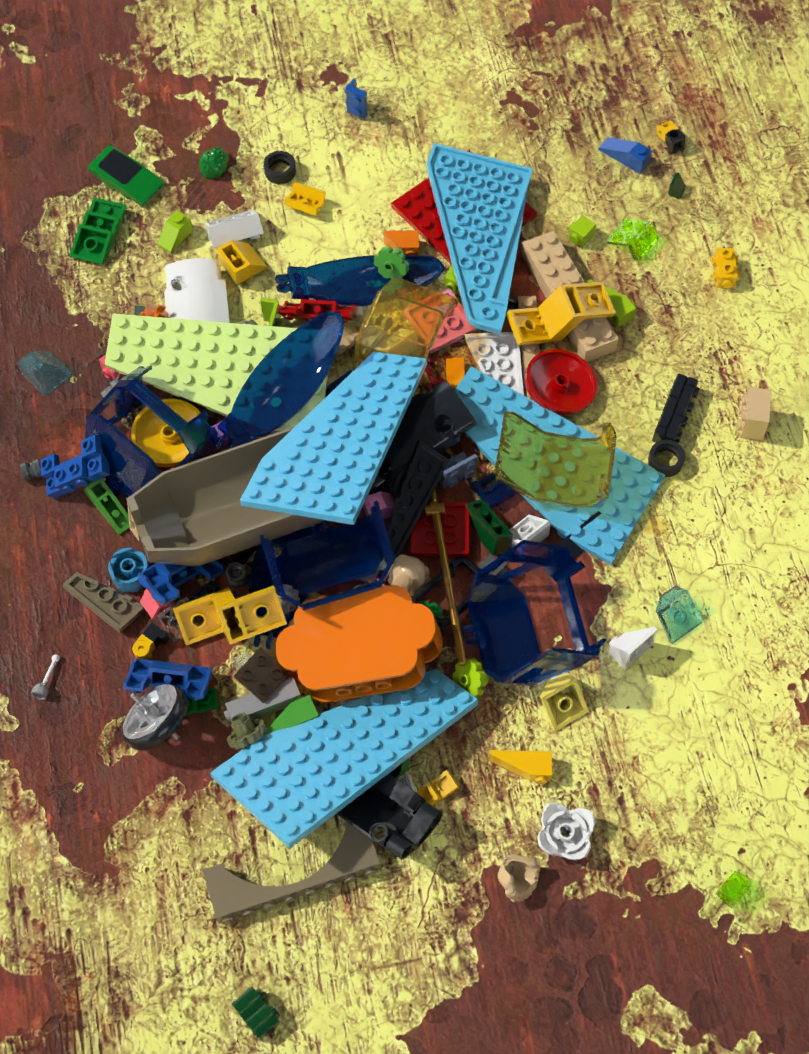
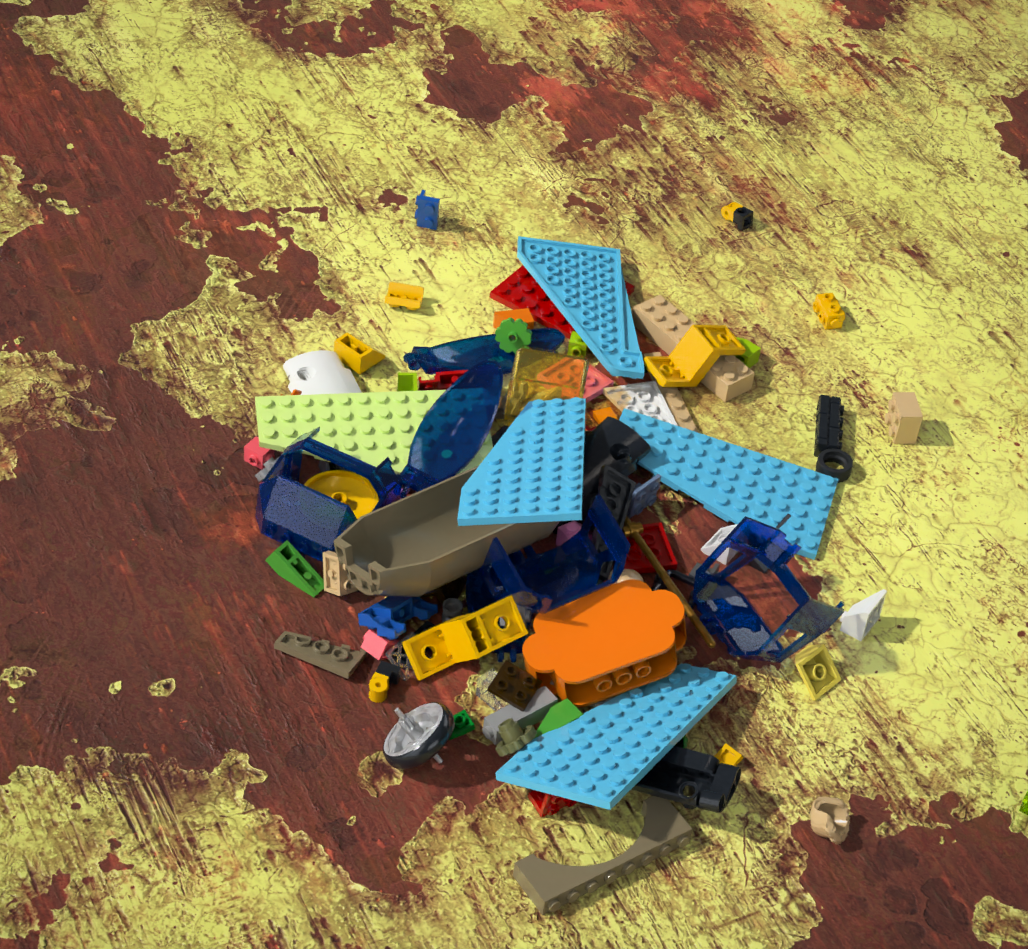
camera: 20 degrees left, 20 degrees down
clear light blue slope [17,350,73,396] -> none
dark grey wheel [20,459,41,482] -> none
hinge [31,654,60,700] -> none
blue bracket [41,434,110,499] -> none
green slope [69,197,127,265] -> none
green slope [87,145,164,207] -> none
dark azure brick [108,548,149,593] -> none
blue bracket [123,658,213,701] -> none
lime slope [157,210,193,254] -> none
green hair [199,146,229,179] -> none
white slope [204,209,264,248] -> none
black tyre [263,151,296,184] -> none
lime plant [452,659,489,698] -> none
dark green slope [466,499,513,556] -> none
clear blue plate [470,468,519,509] -> none
yellow slope [489,750,552,784] -> none
clear yellow windscreen [494,411,617,508] -> none
red dish [525,349,597,415] -> none
white brick [538,802,595,860] -> none
lime brick [568,215,596,247] -> none
blue slope [598,137,652,174] -> none
clear neon green bracket [606,219,659,261] -> none
clear light blue slope [656,585,702,644] -> none
dark green slope [668,172,686,199] -> none

